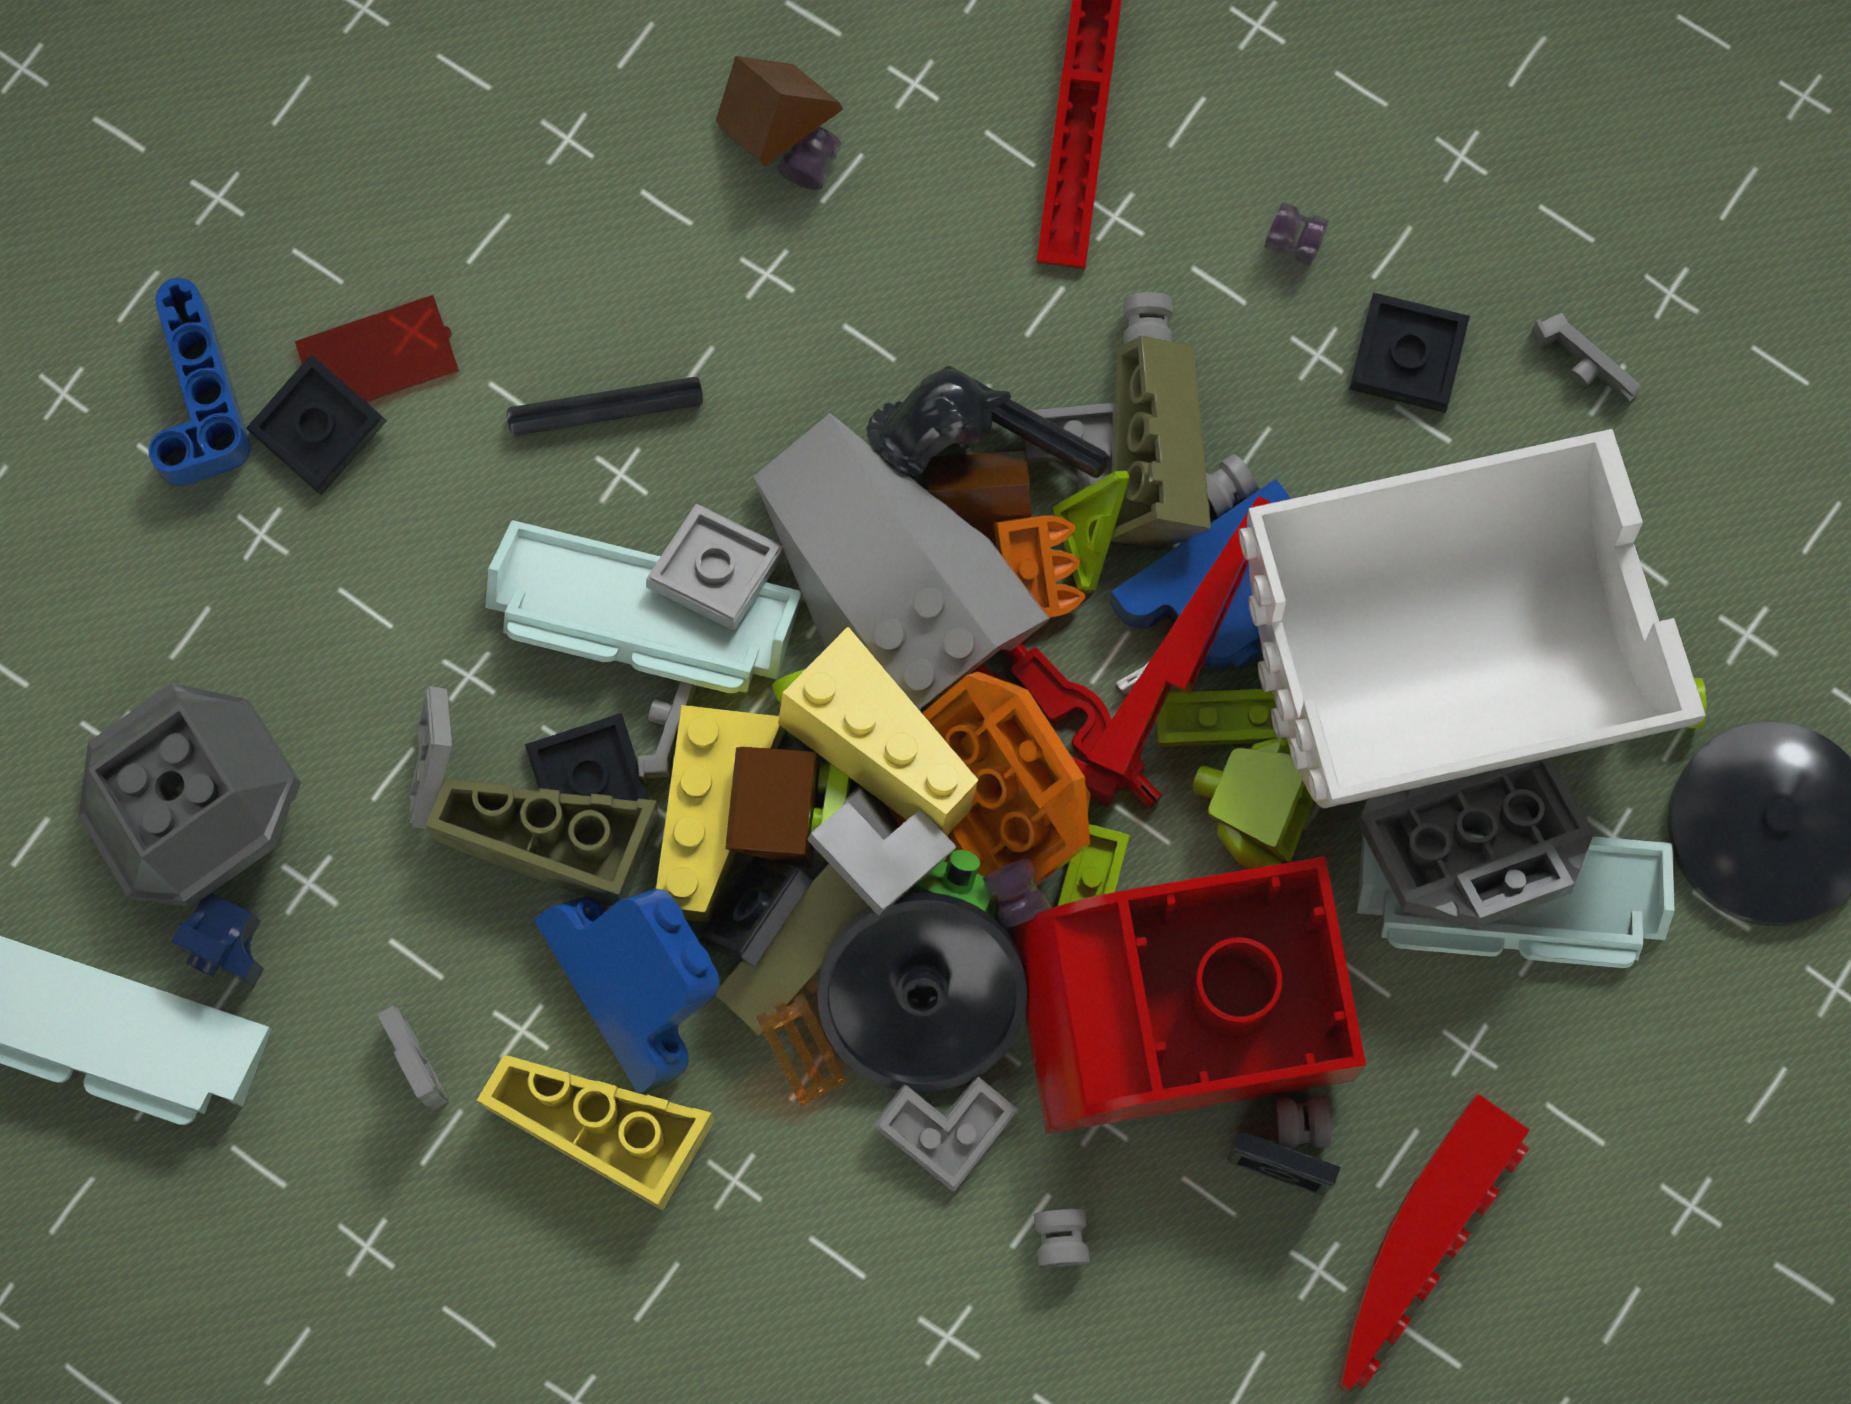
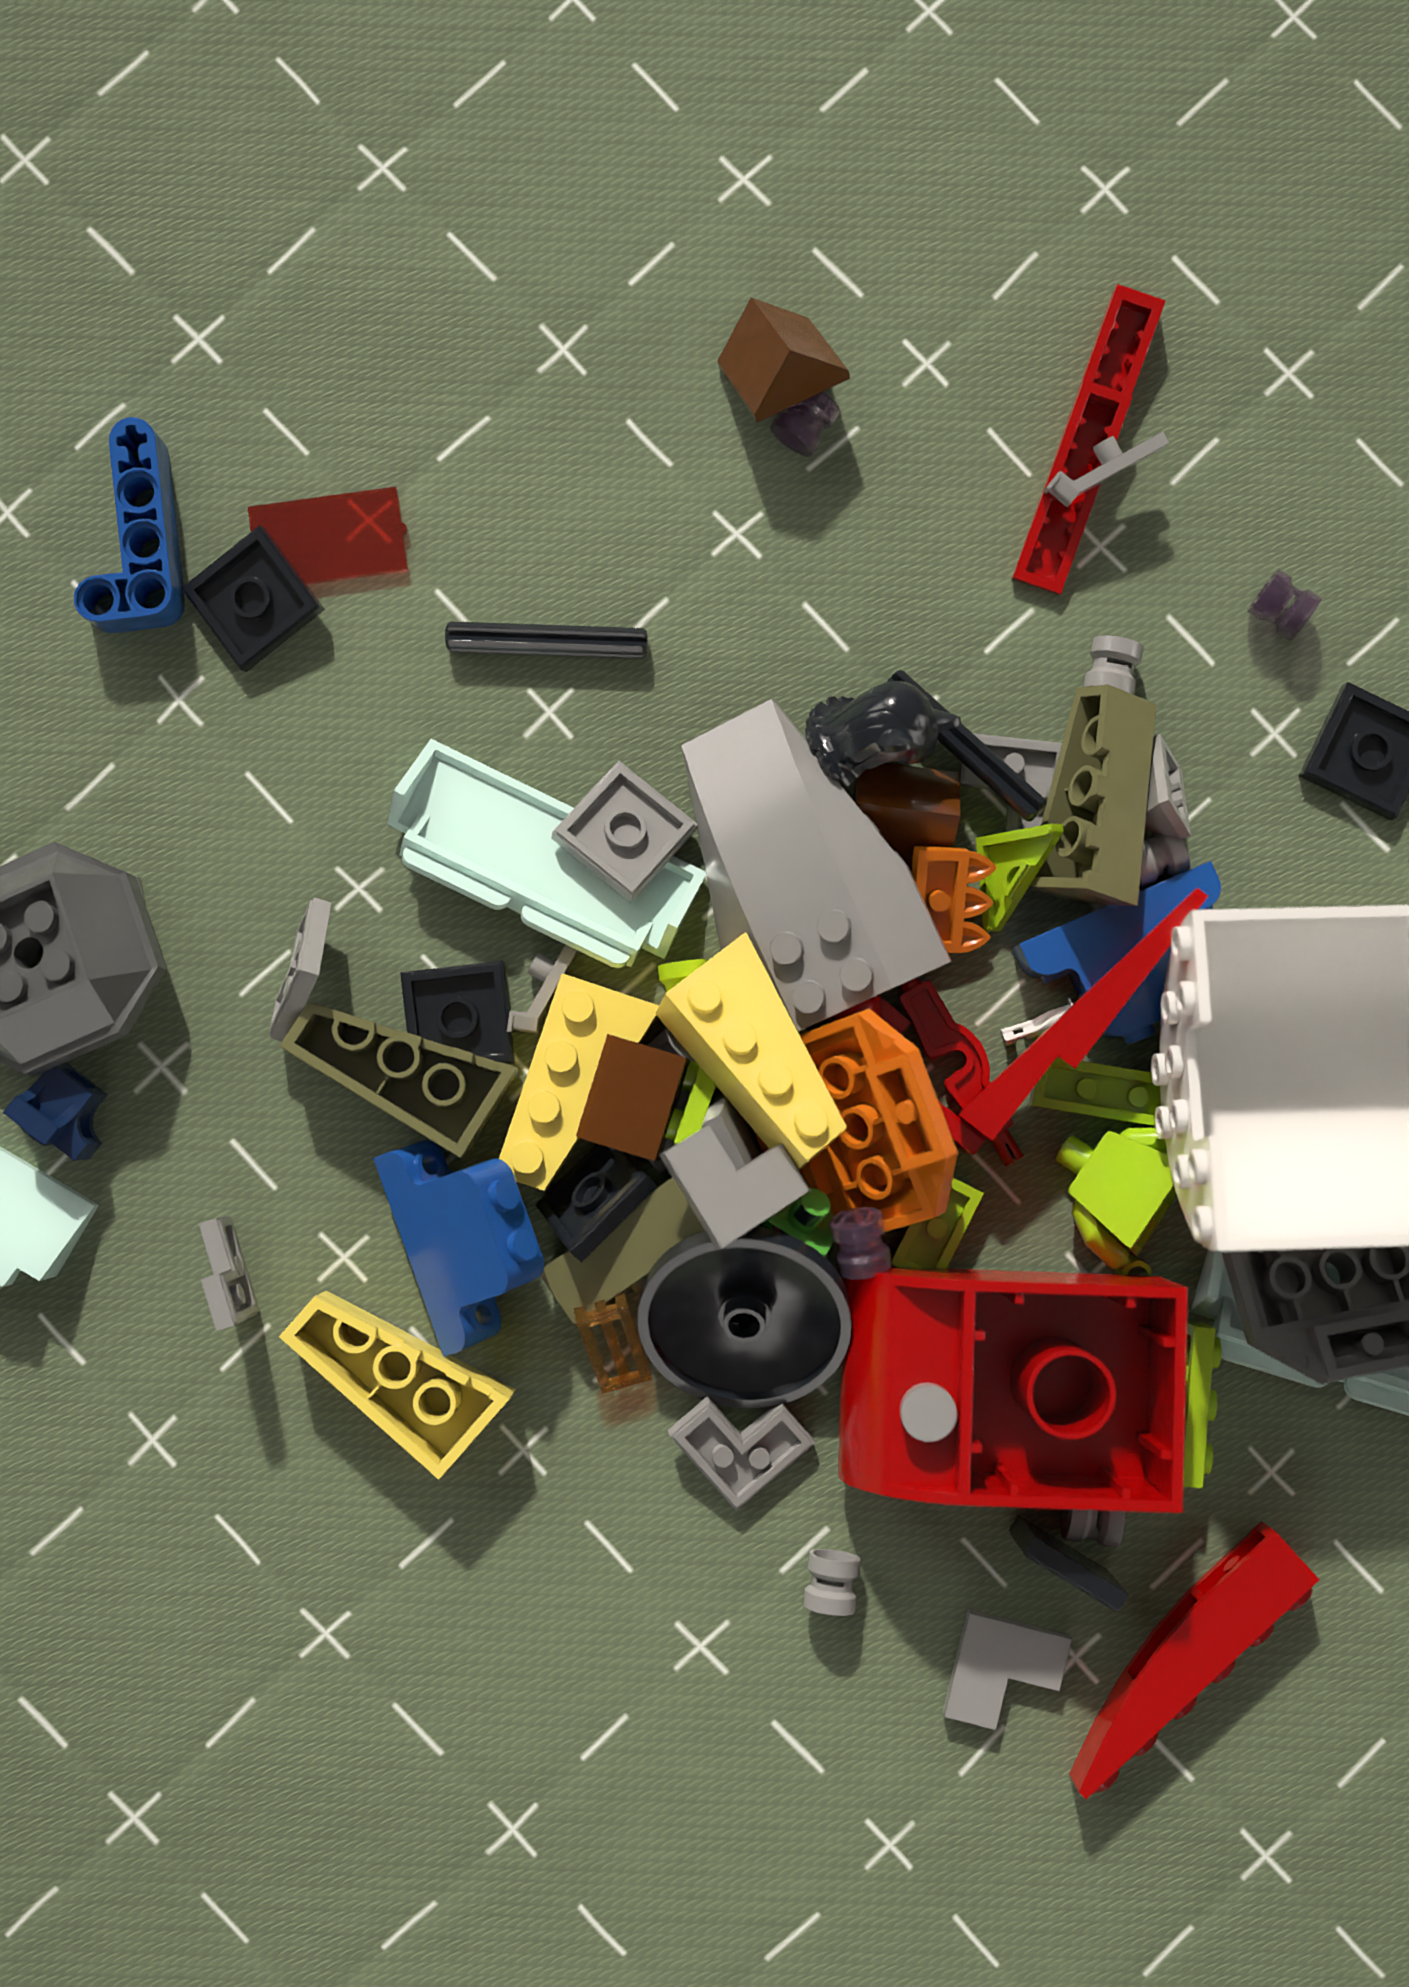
camera: 10 degrees right, 10 degrees up
none -> light grey tile [900,1383,957,1442]
none -> light grey tile [943,1609,1072,1730]
none -> light grey piece [1043,432,1169,507]
none -> light grey slope [1145,734,1191,839]
none -> lime plate [1183,1321,1222,1488]

